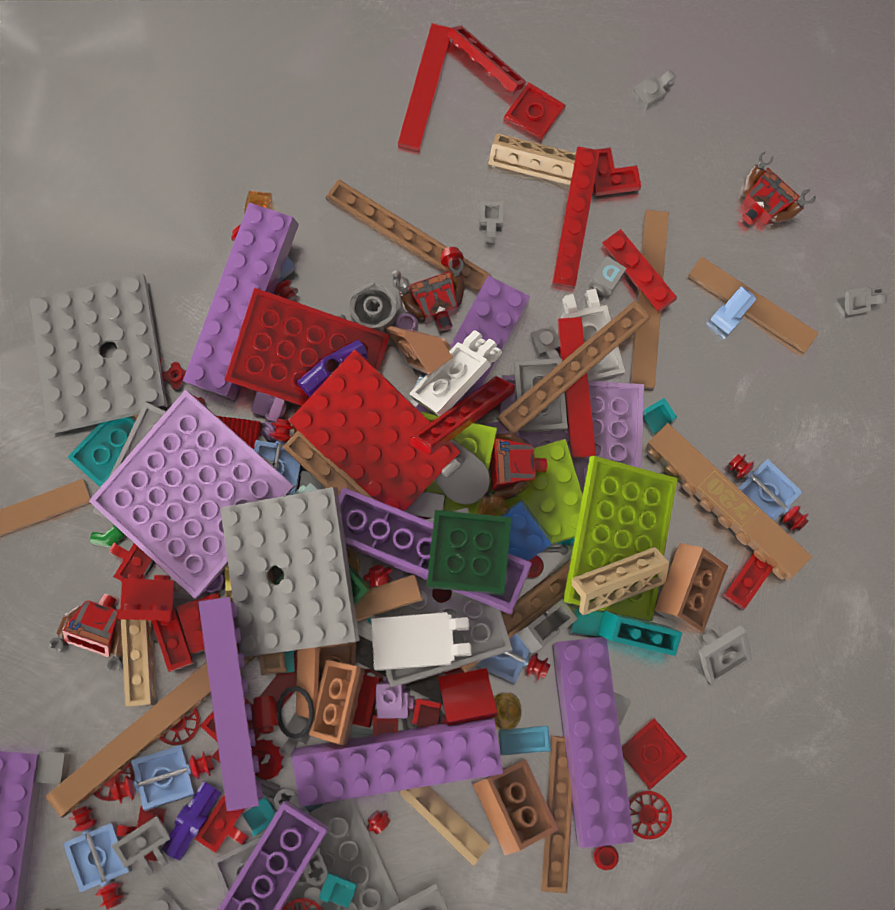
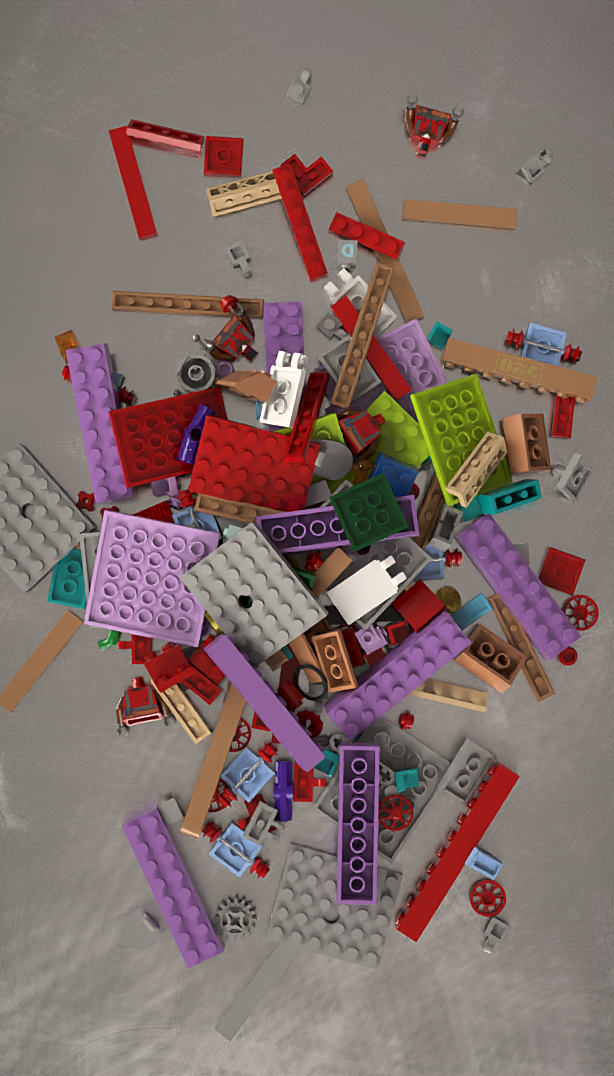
camera: 30 degrees left, 10 degrees up
light blue piece [710,286,757,335] -> none

